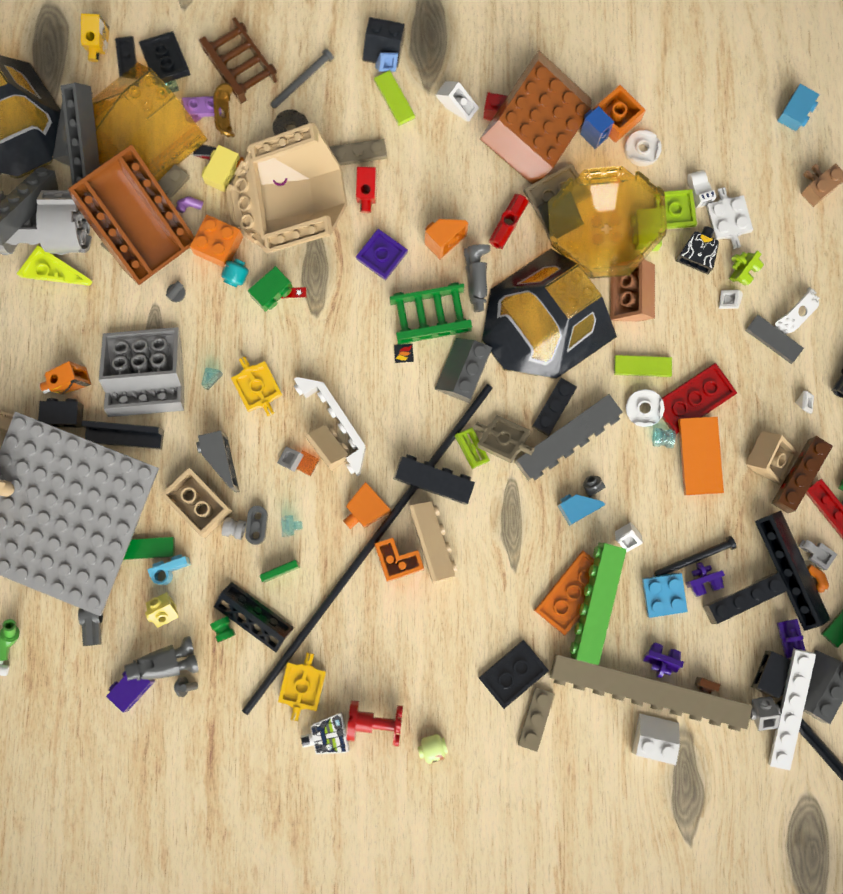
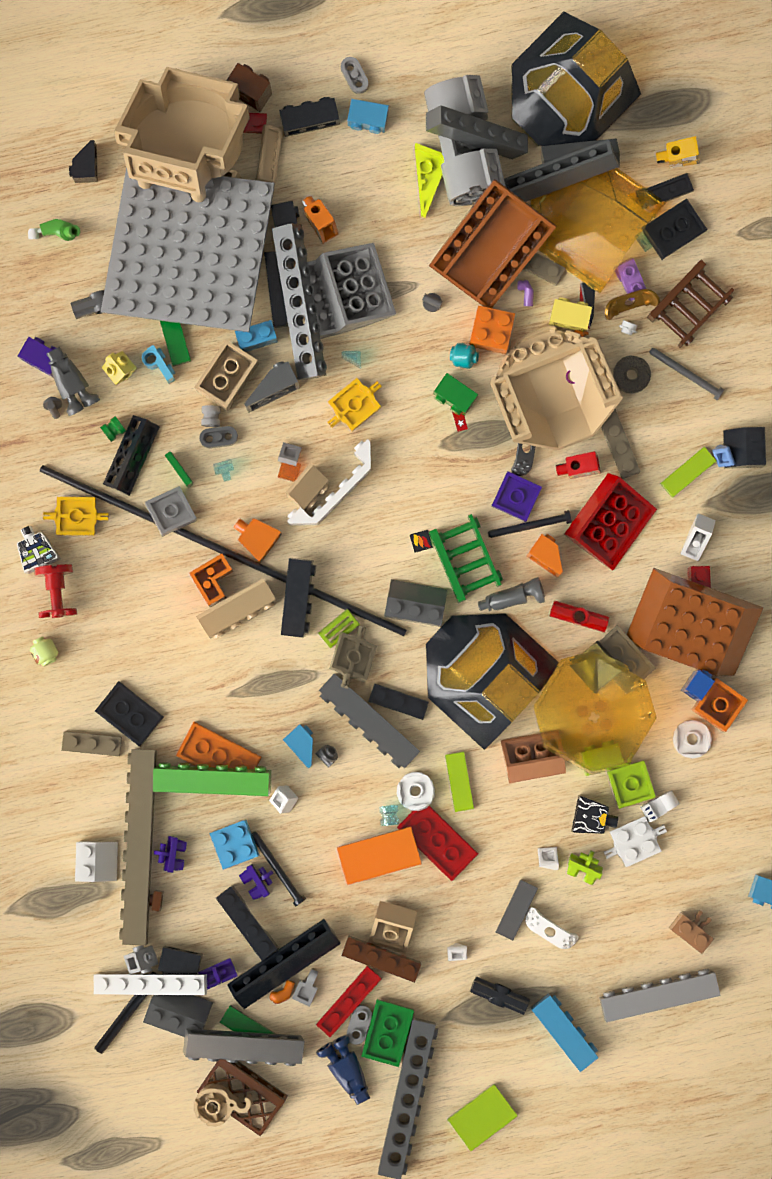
camera: 80 degrees right, 5 degrees up
none -> light grey plate [145,486,197,537]
none -> dark azure brick [235,320,278,352]
none -> dark grey brick [272,223,327,380]
none -> black bar [488,510,572,538]
none -> dark grey piece [511,443,536,476]
none -> red slope [564,473,657,571]
none -> white plate [619,320,638,336]

